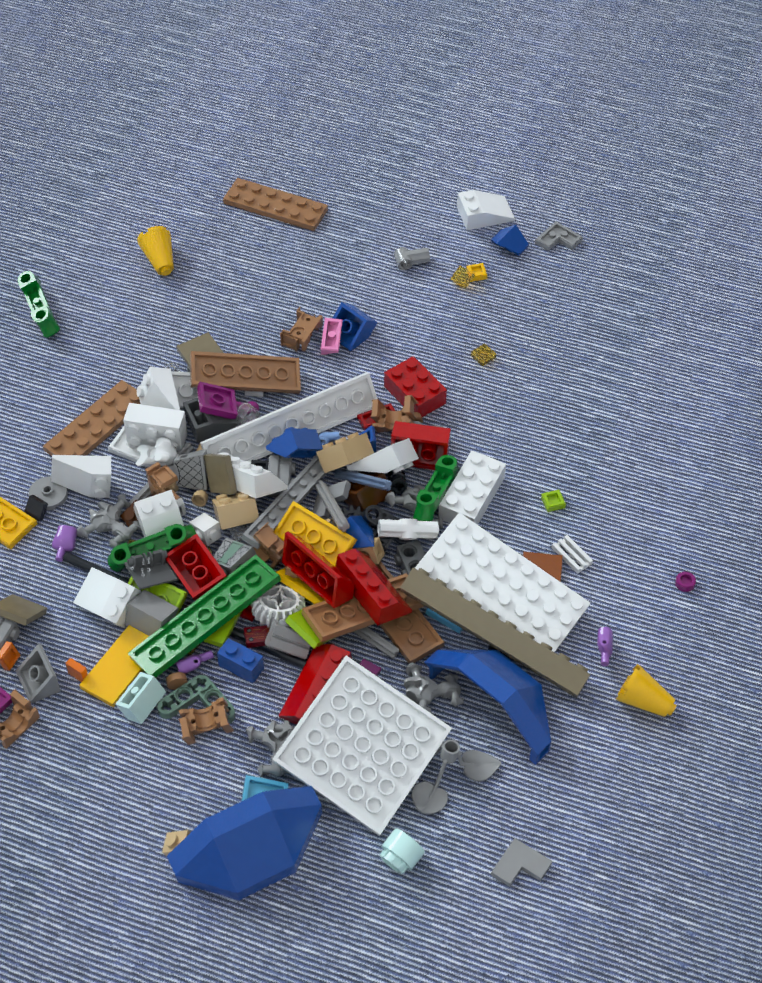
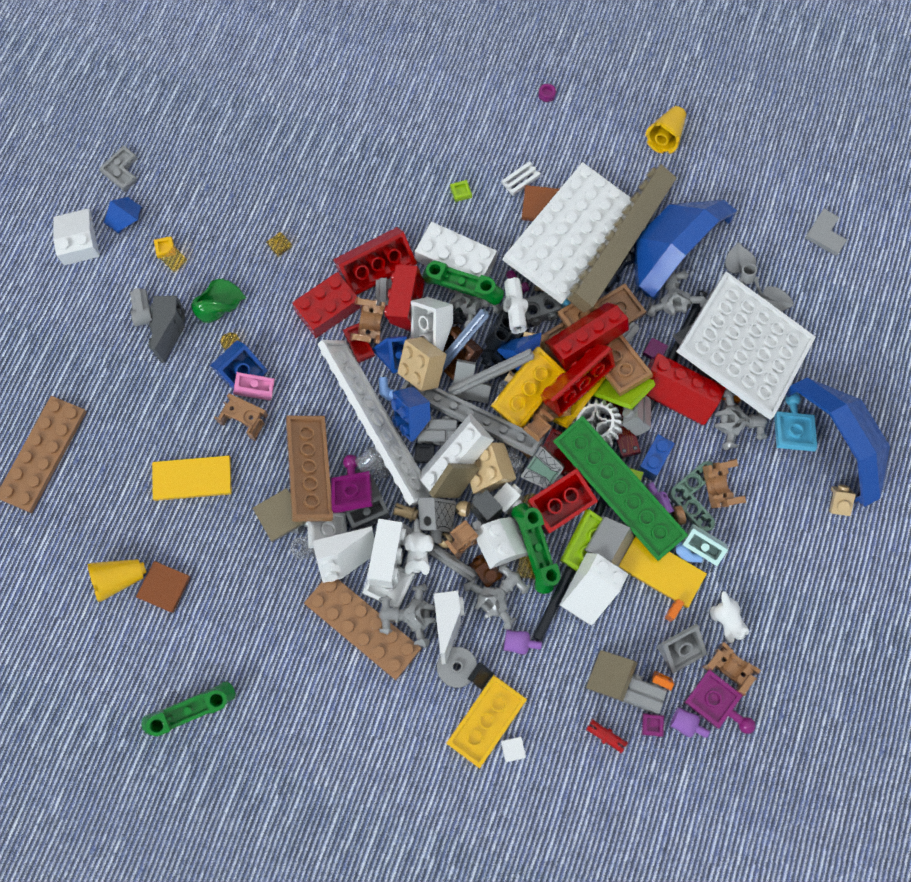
camera: 90 degrees left, 20 degrees up
dark grey hinge [124,549,177,589] -> none
light aqua piece [380,828,425,874] -> none
medium lavender piece [597,627,613,666] -> none
none -> dark orange tile [136,561,191,613]
none -> dark grey slope [149,295,185,363]
none -> yellow tile [152,456,232,501]
none -> green piece [191,279,246,323]
none -> clear yellow tile [221,333,240,351]
none -> red slope [333,227,417,295]
none -> light grey piece [379,583,436,648]
none -> dark grey brick [471,490,503,524]
none -> black pin [605,251,635,292]
none -> white animal [710,591,749,643]

